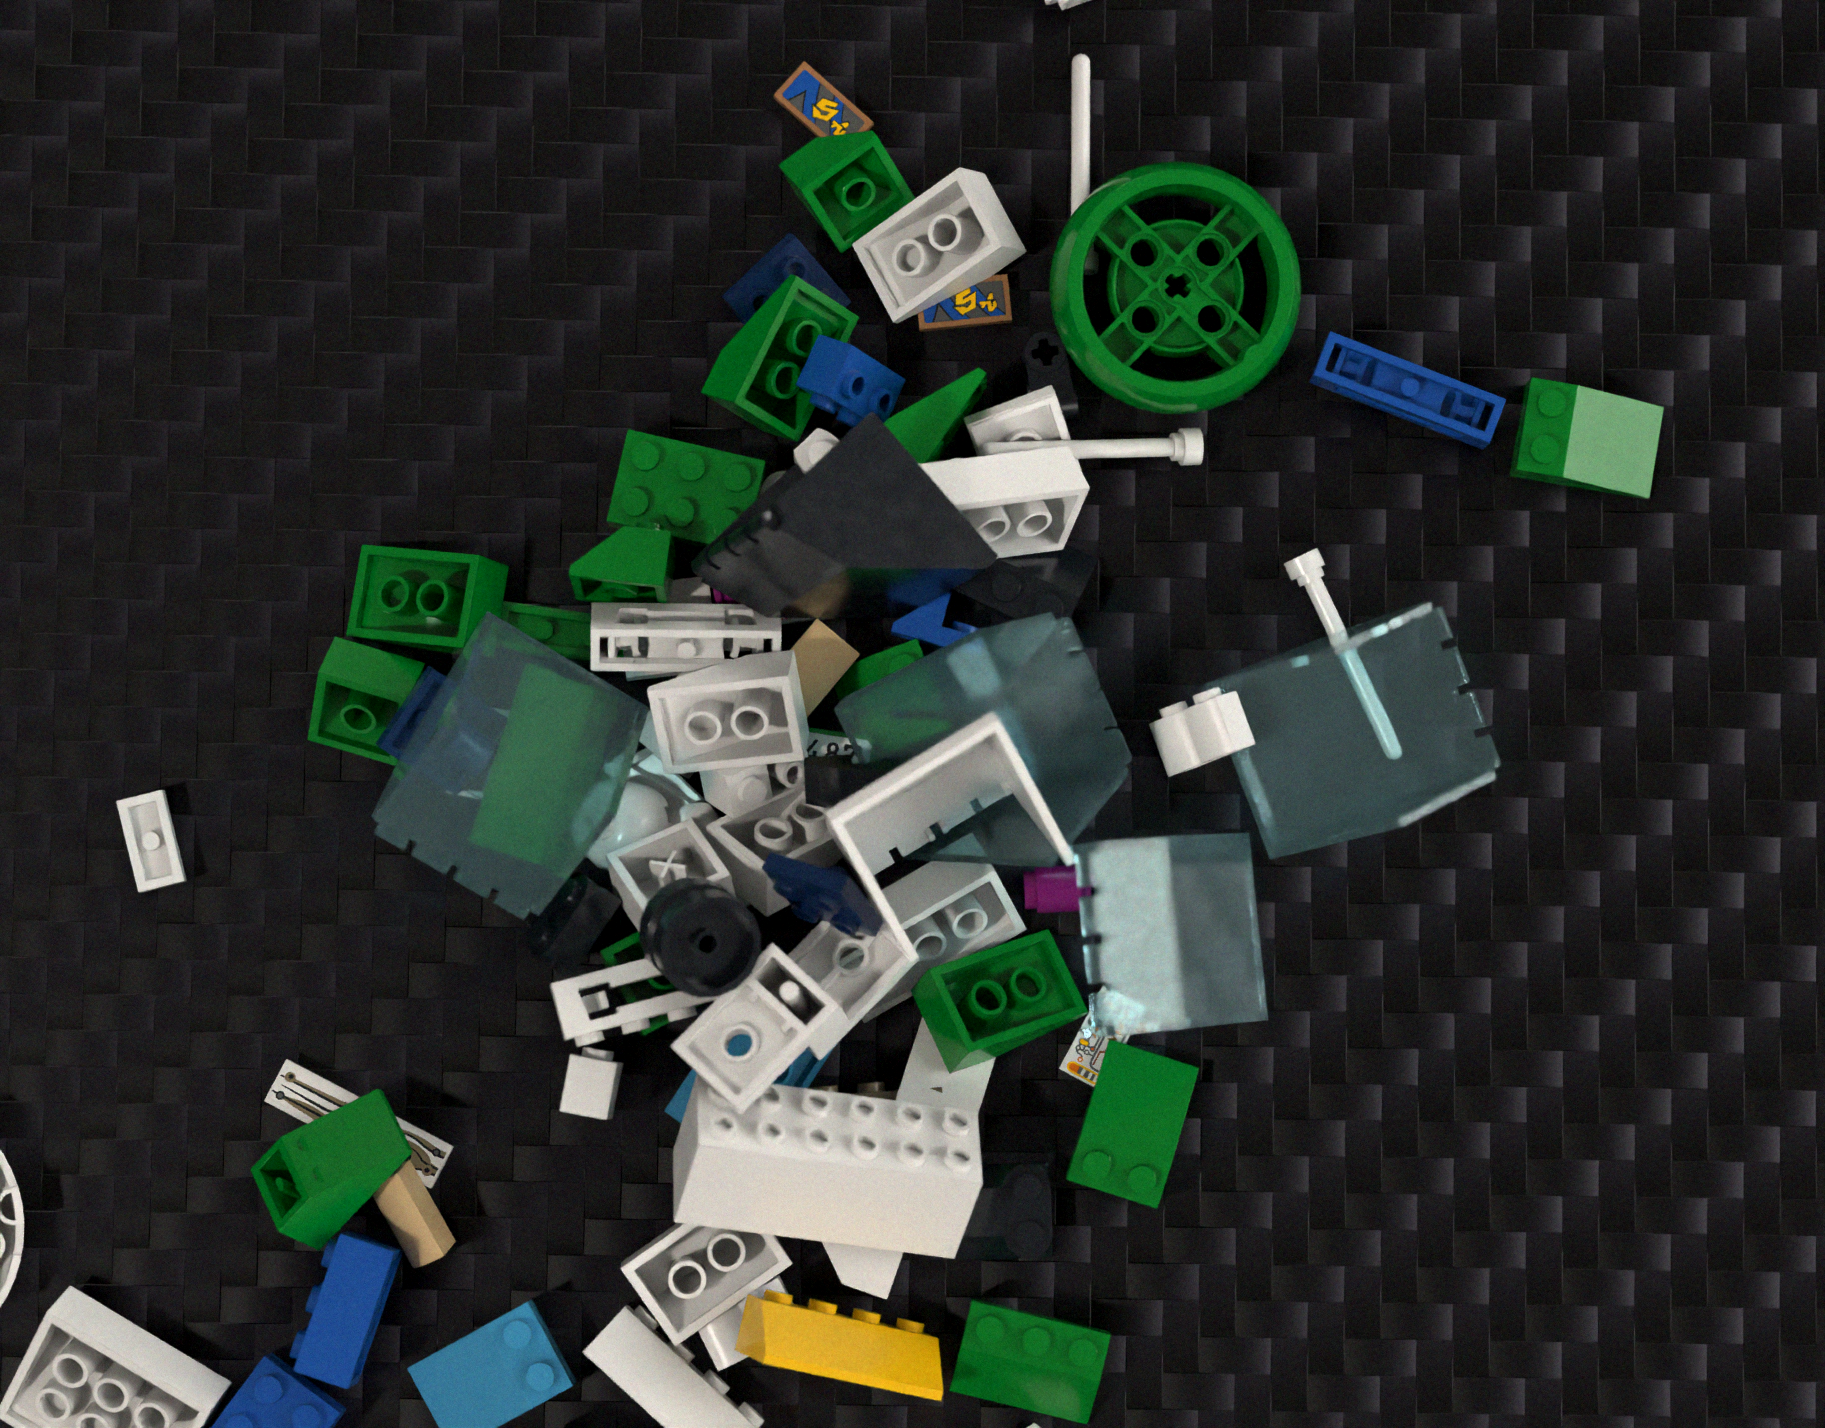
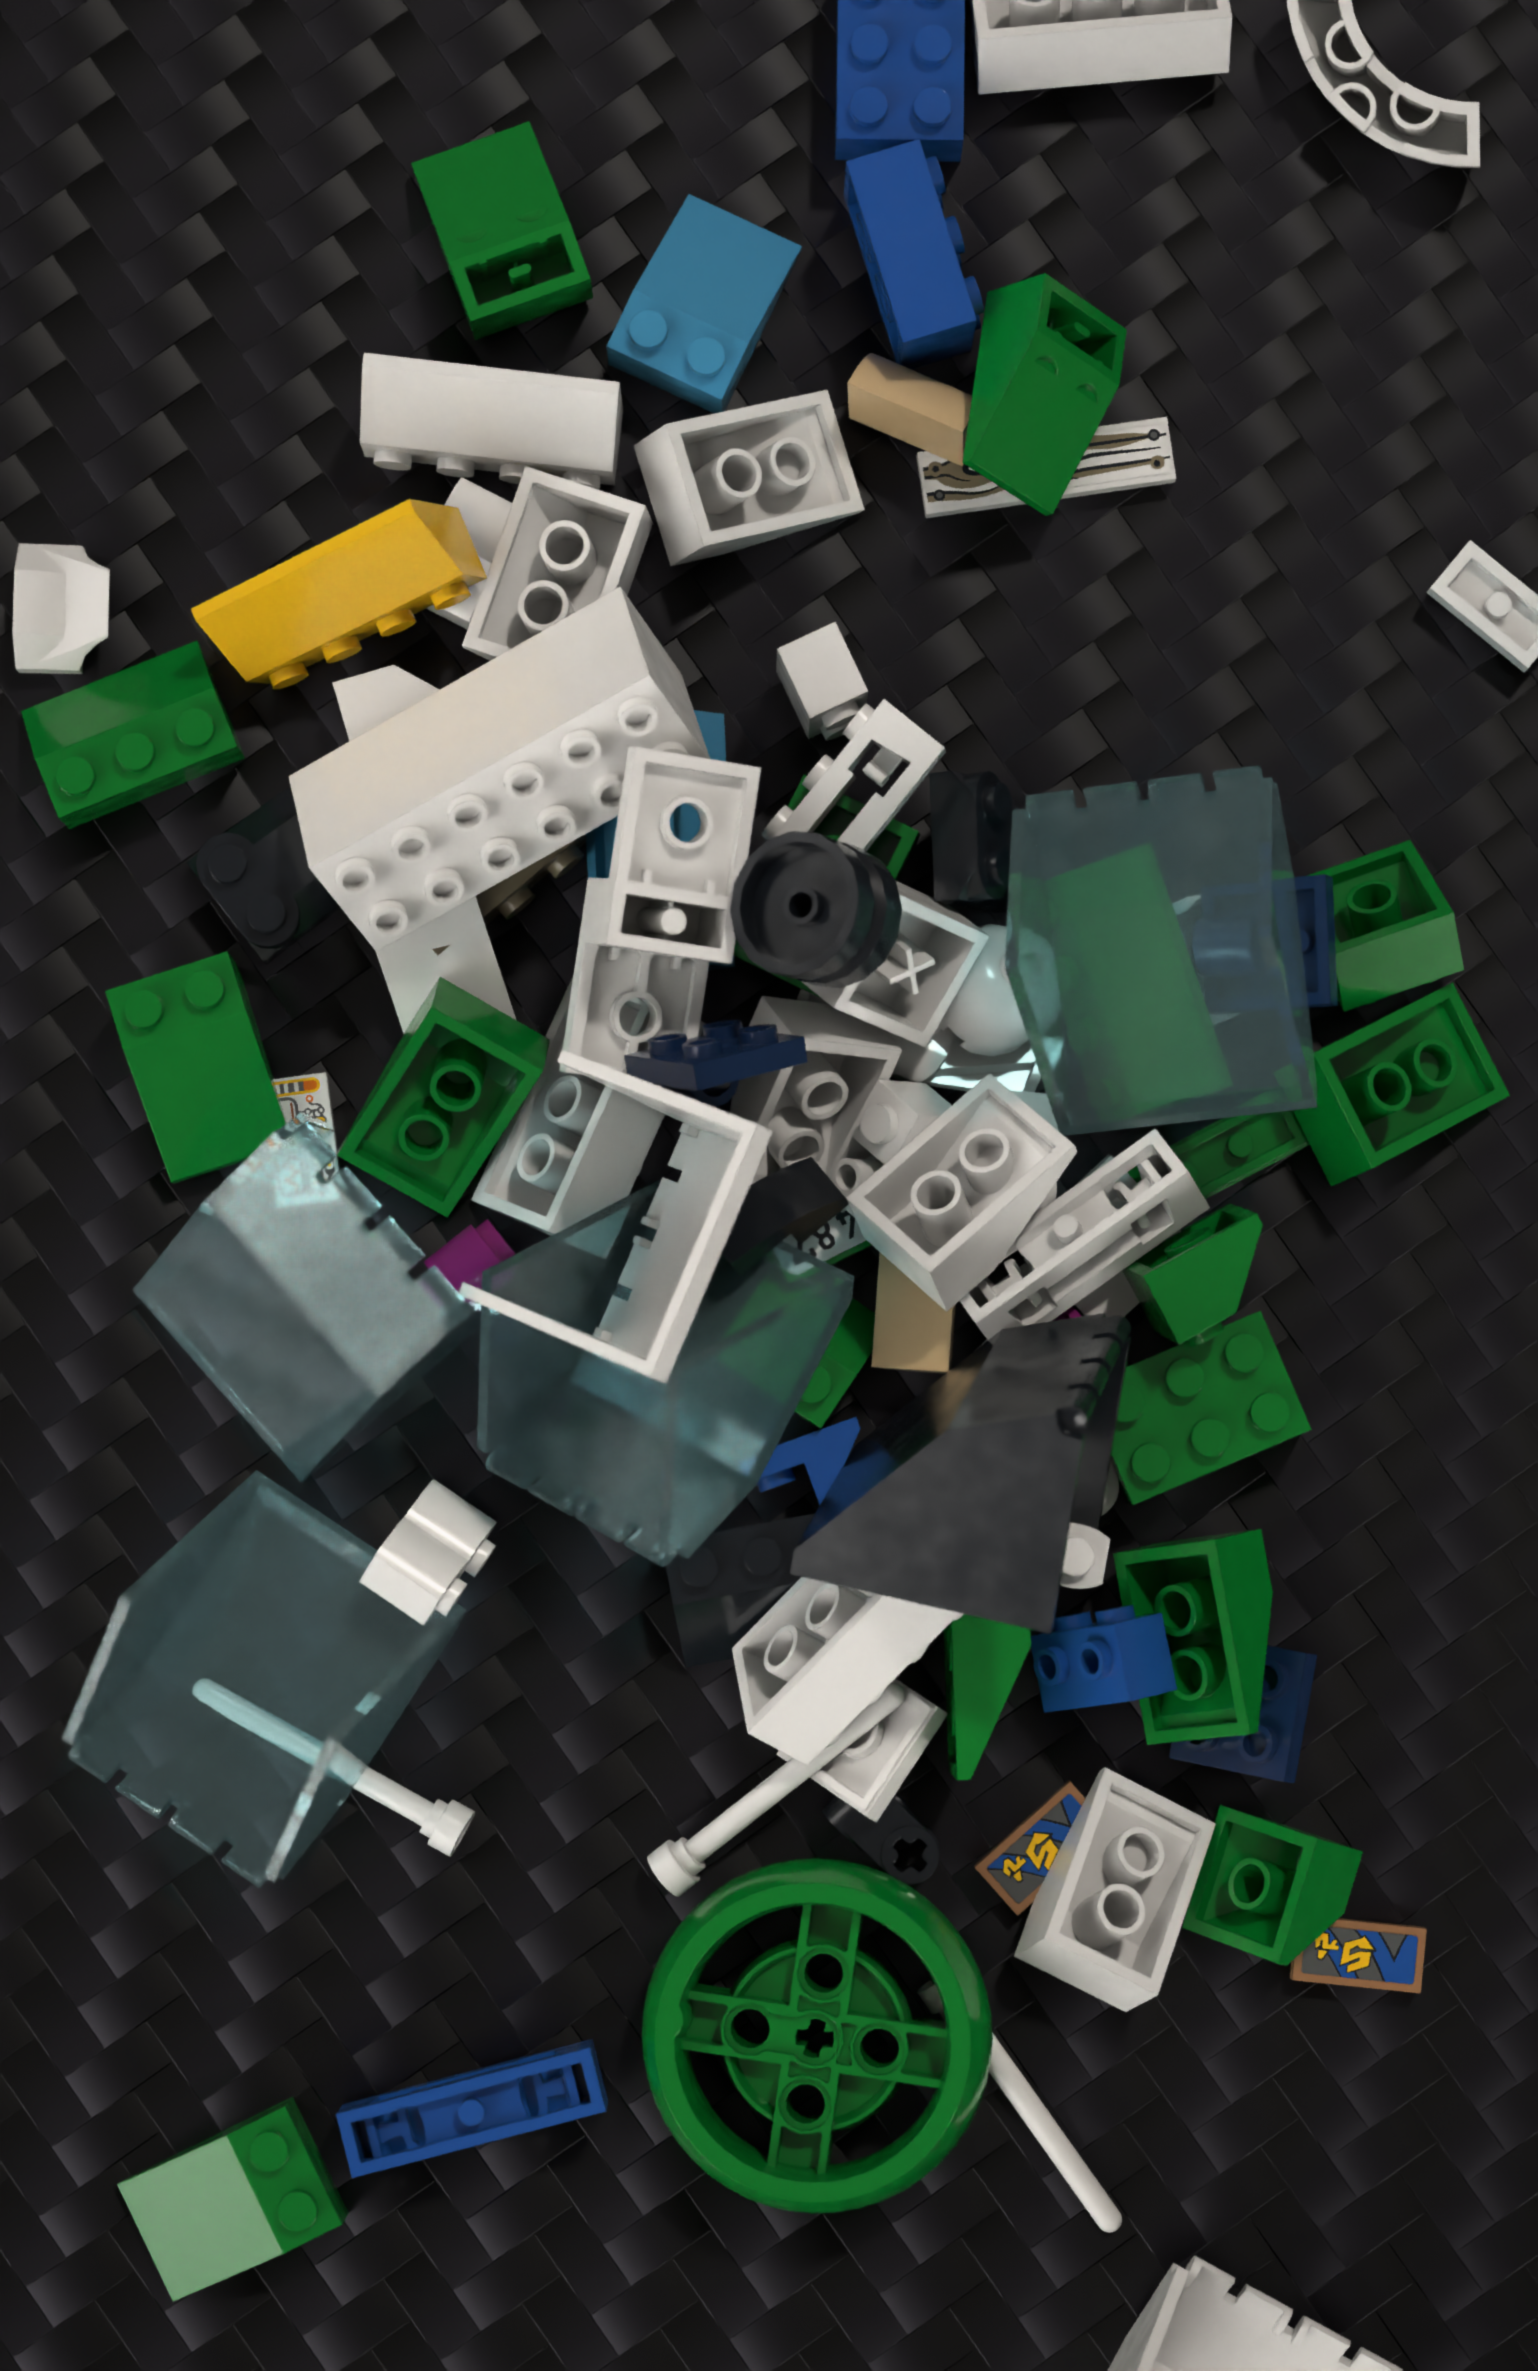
camera: 140 degrees right, 0 degrees up
none -> white slope [634,390,865,566]

